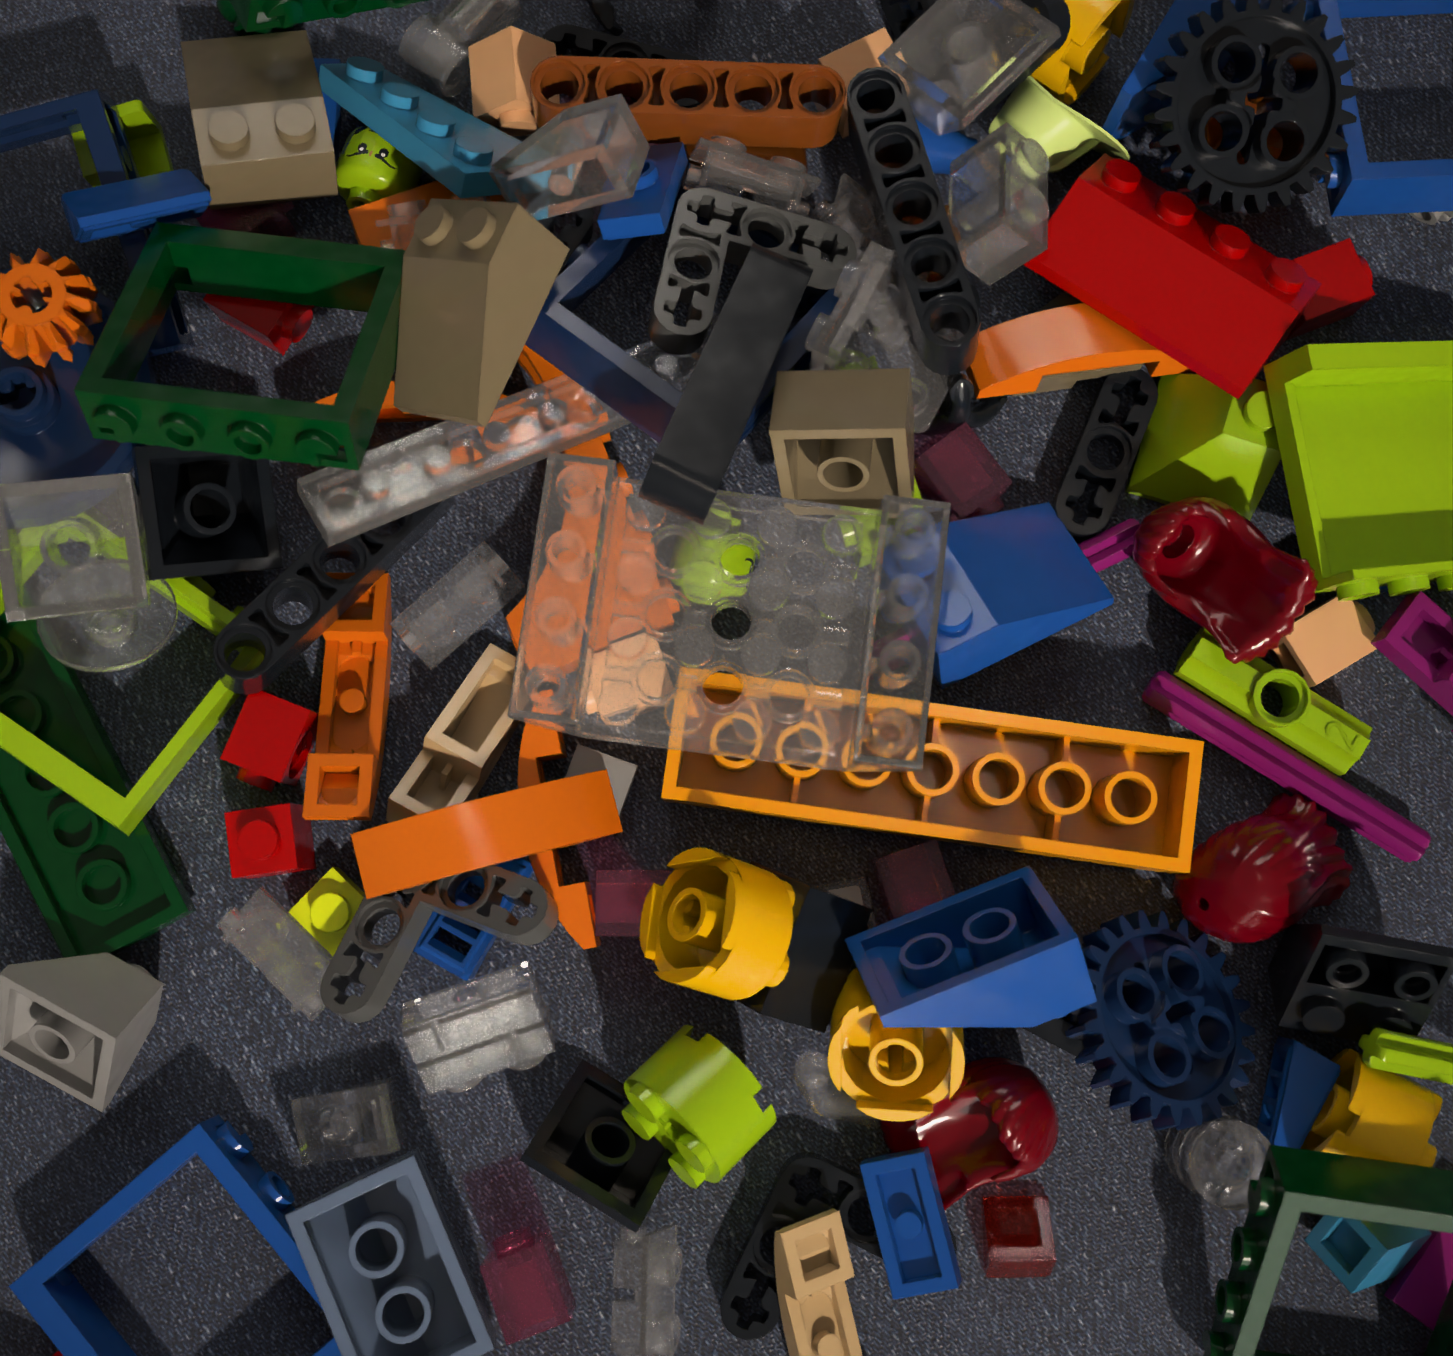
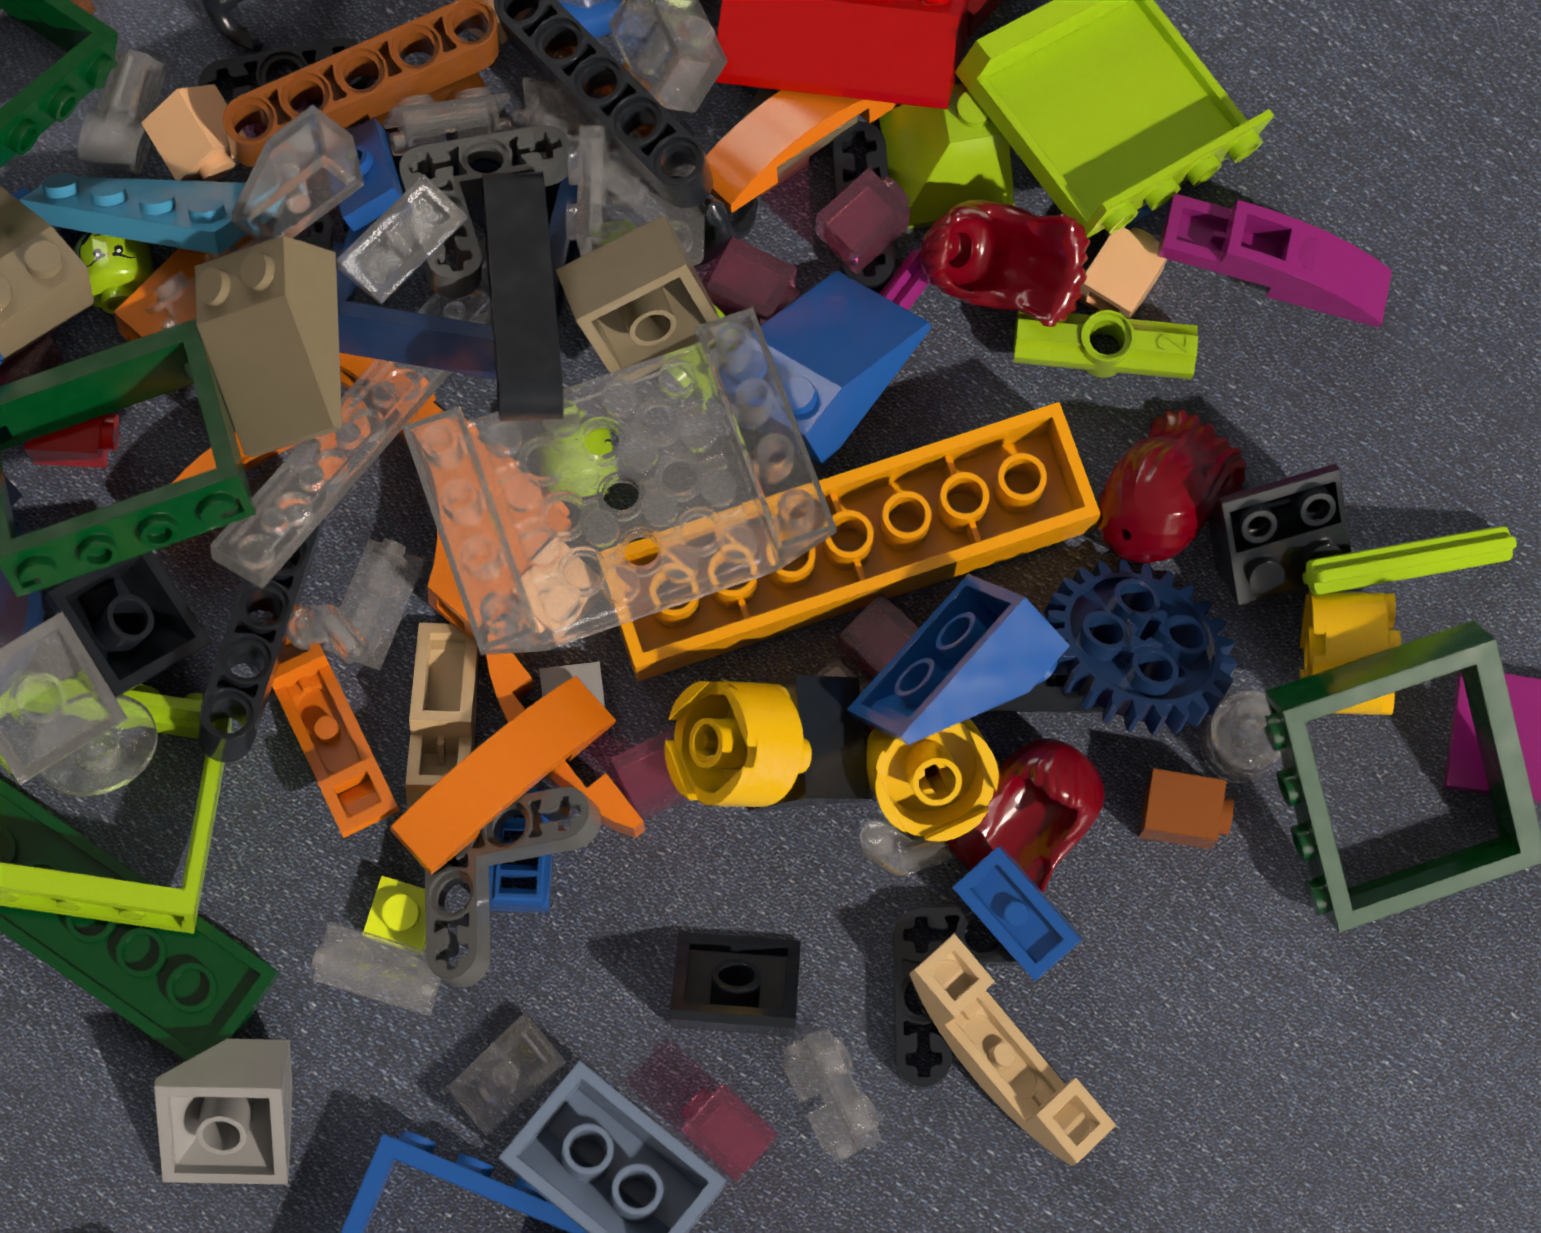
camera: 30 degrees left, 5 degrees down
red brick [220,691,319,792] -> none
red brick [224,803,317,879] -> none
clear brick [402,960,556,1095] -> none
lime brick [621,1025,776,1189] -> none
clear red slope [982,1196,1056,1278] -> none
magenta axle [1142,670,1431,862] -> none
blue slope [1248,1036,1341,1174] -> none
dark azure panel [1304,1215,1432,1294] -> none
none -> clear arm [287,604,369,664]
none -> clear slope [336,174,468,304]
none -> clear pink brick [815,168,911,275]
none -> dark orange brick [1138,768,1234,849]

